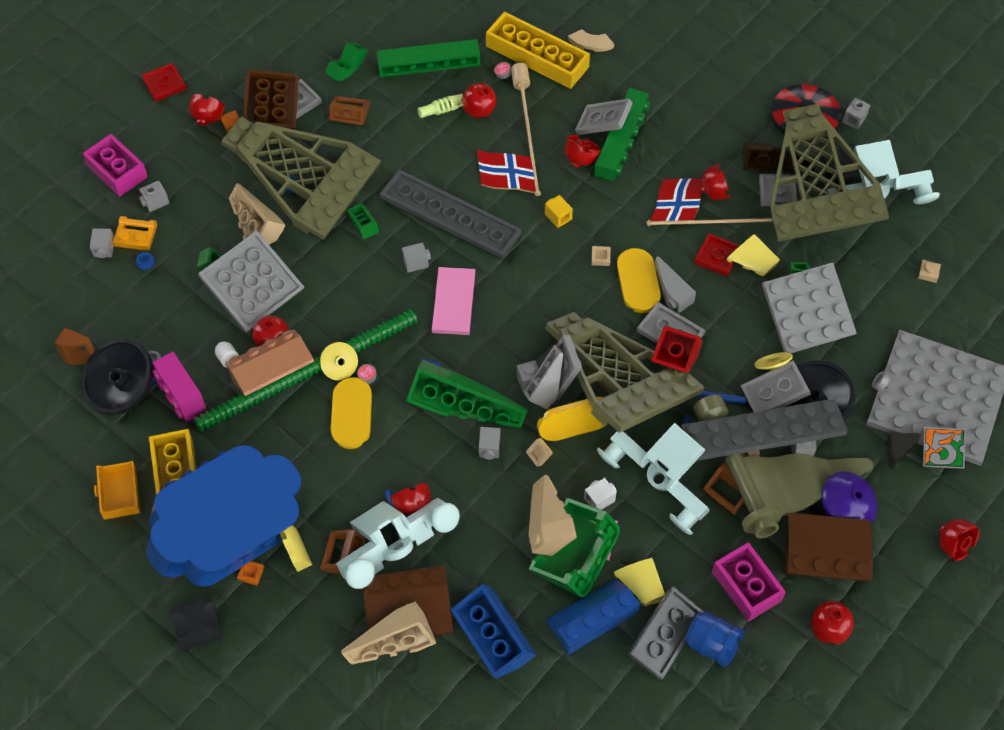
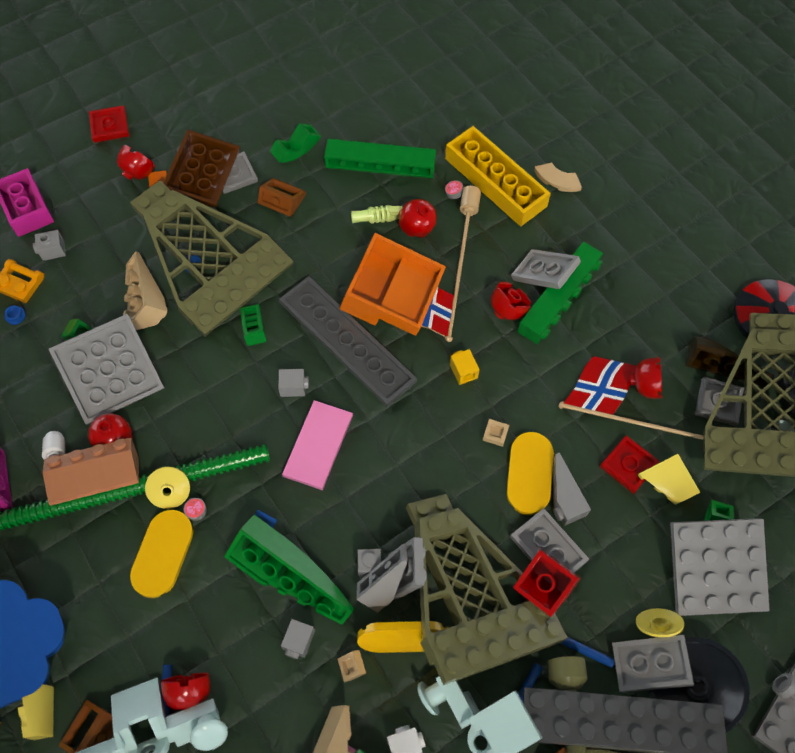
camera: 15 degrees right, 5 degrees up
none -> orange piece [339,233,446,336]

